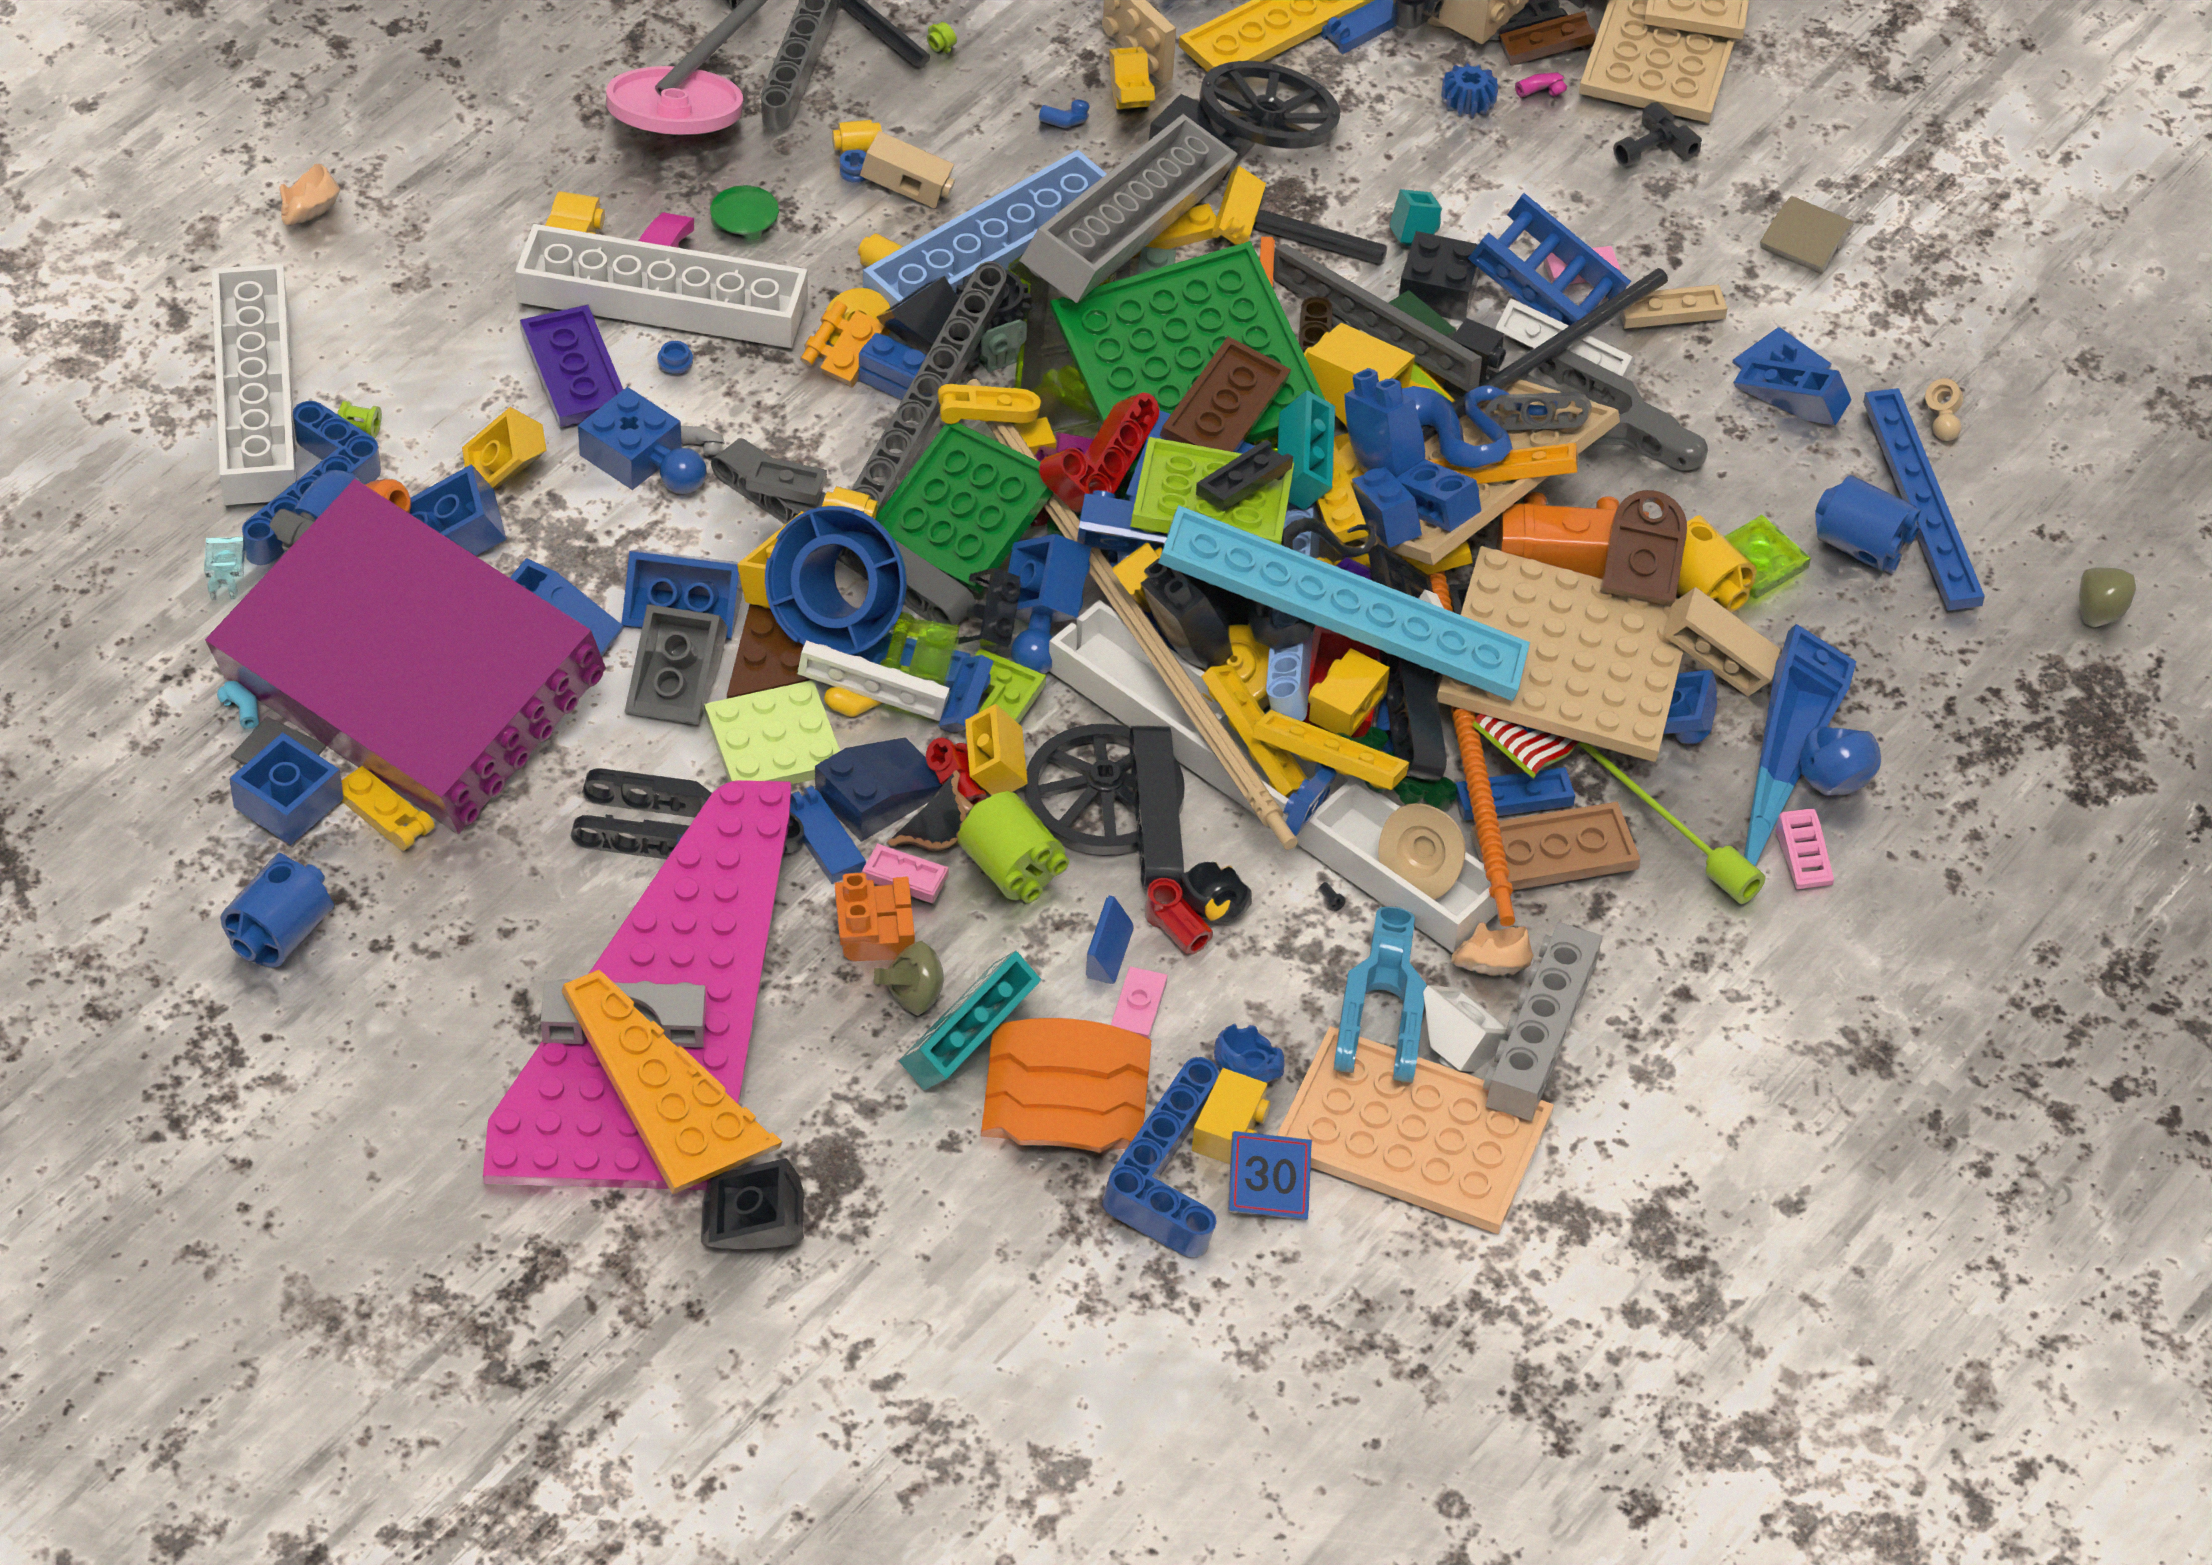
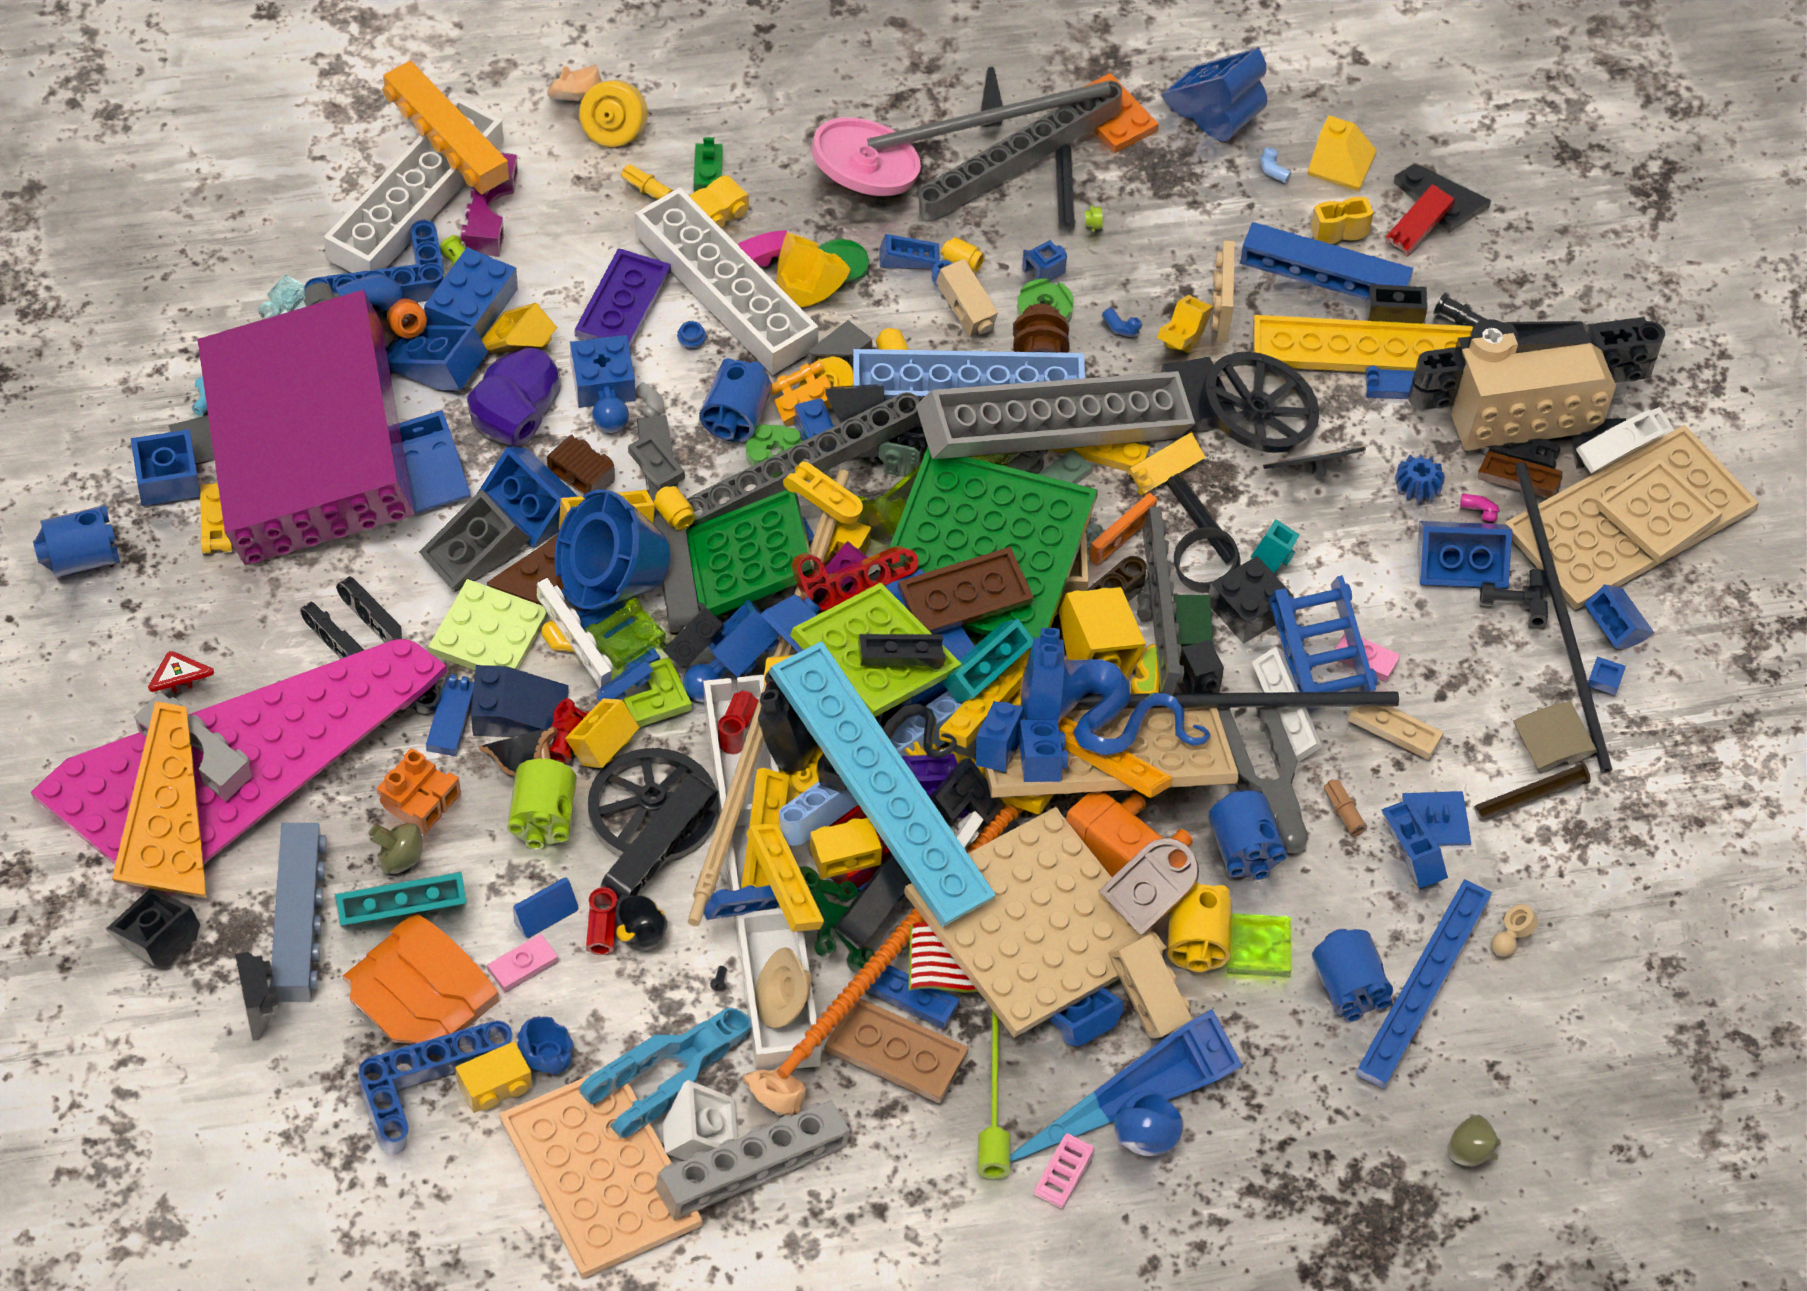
camera: 40 degrees right, 5 degrees up
bright pink plate [862,843,949,904] -> none
blue piece [1228,1131,1312,1220] -> none
dark grey beam [1485,392,1592,430] -> none
none -> piece [148,651,214,693]
none -> black slope [235,952,279,1041]
none -> sand blue brick [270,823,327,1002]
none -> light orange brick [382,60,509,194]
none -> blue brick [424,247,518,339]
none -> magenta arch [461,153,518,257]
none -> dark purple piece [467,348,560,447]
none -> reddish brown brick [547,434,615,495]
none -> yellow wheel [579,80,648,147]
none -> yellow axle [621,164,674,200]
none -> green plate [693,137,723,192]
none -> blue cylinder [699,358,772,442]
none -> red piece [718,690,759,754]
none -> bright green plate [746,424,803,478]
none -> yellow brick [776,232,851,307]
none -> dark grey slope [807,320,873,369]
none -> blue slope [879,234,940,268]
none -> reddish brown piece [1012,304,1070,353]
none -> bright green plate [1017,279,1074,322]
none -> blue window [1022,240,1067,282]
none -> black tyre [1173,527,1241,593]
none -> blue cylinder [1209,791,1287,880]
none -> black shield [1263,446,1366,478]
none -> medium nougat axle [1324,779,1367,837]
none -> blue slope [1417,521,1512,588]
none -> dark brown axle [1474,761,1591,820]
none -> black piece [1515,462,1612,773]
none -> blue brick [1584,584,1655,649]
none -> blue plate [1588,656,1626,695]

